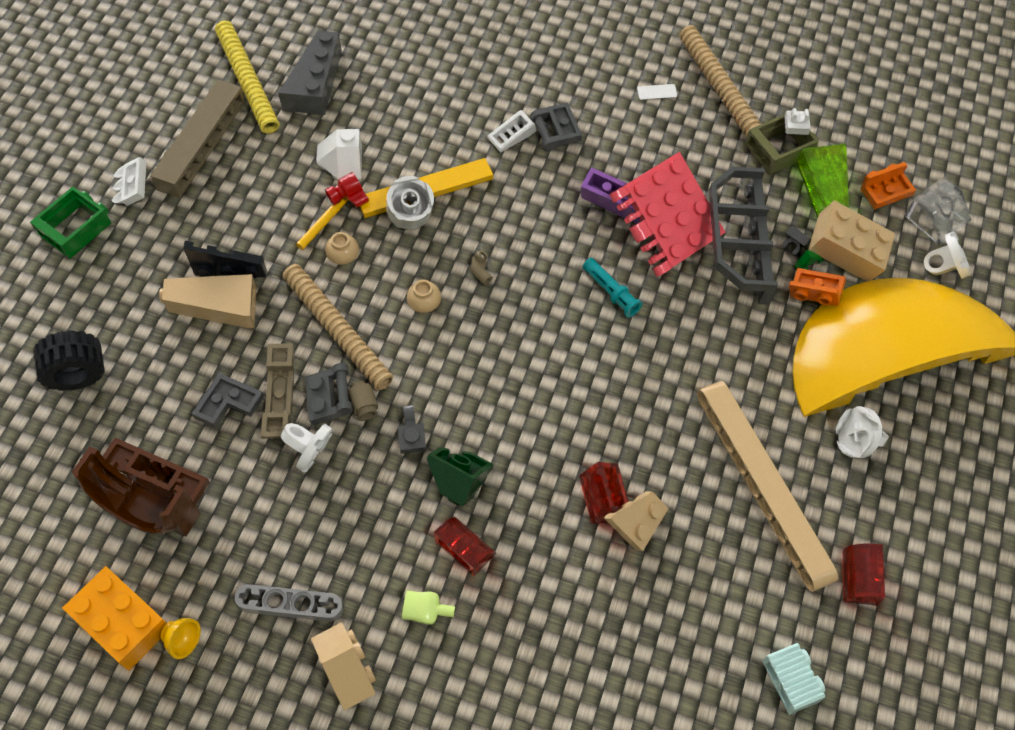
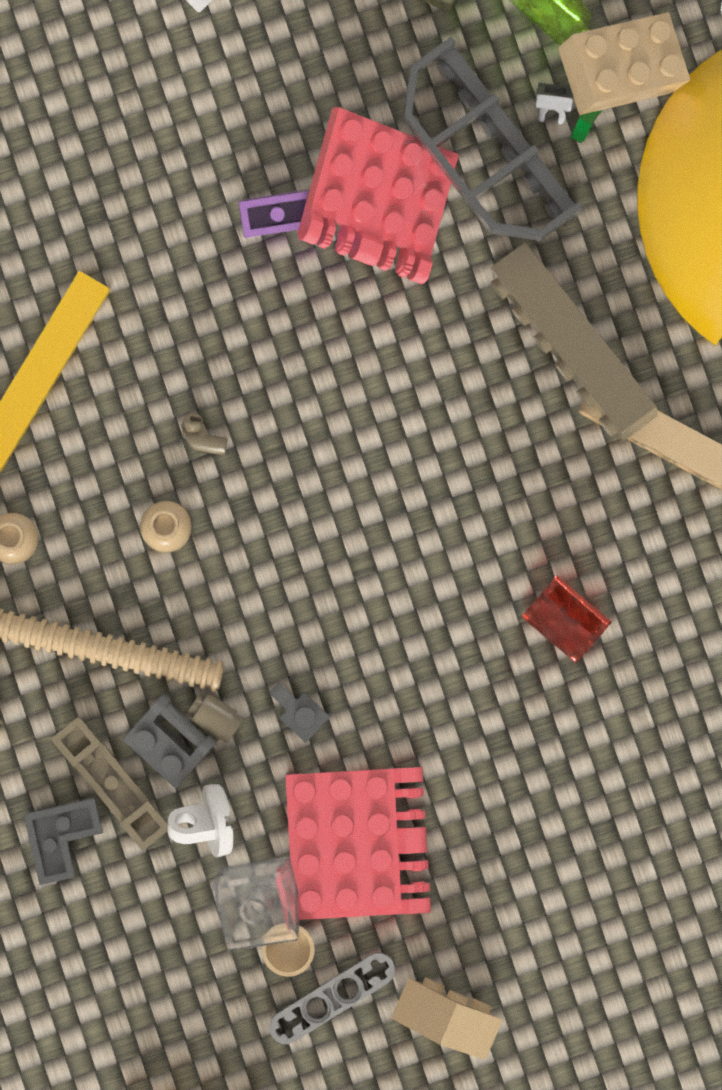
camera: 35 degrees left, 25 degrees up
reddish brown piece [72,438,210,537] -> none
white brick [386,176,434,229] -> none
yellowish green piece [402,590,455,625] -> none
dark green slope [427,447,494,506] -> none
clear red brick [434,517,496,576] -> none
white slope [487,110,536,153] -> none
dark grey plate [530,102,582,151] -> none
teal pin [582,257,643,318] -> none
tan wing [604,491,669,551] -> none
orange bracket [789,268,846,306] -> none
none -> clear slope [211,857,299,951]
none -> tan piece [262,923,315,977]
none -> coral hinge [285,767,431,920]
none -> dark tan brick [490,242,657,442]

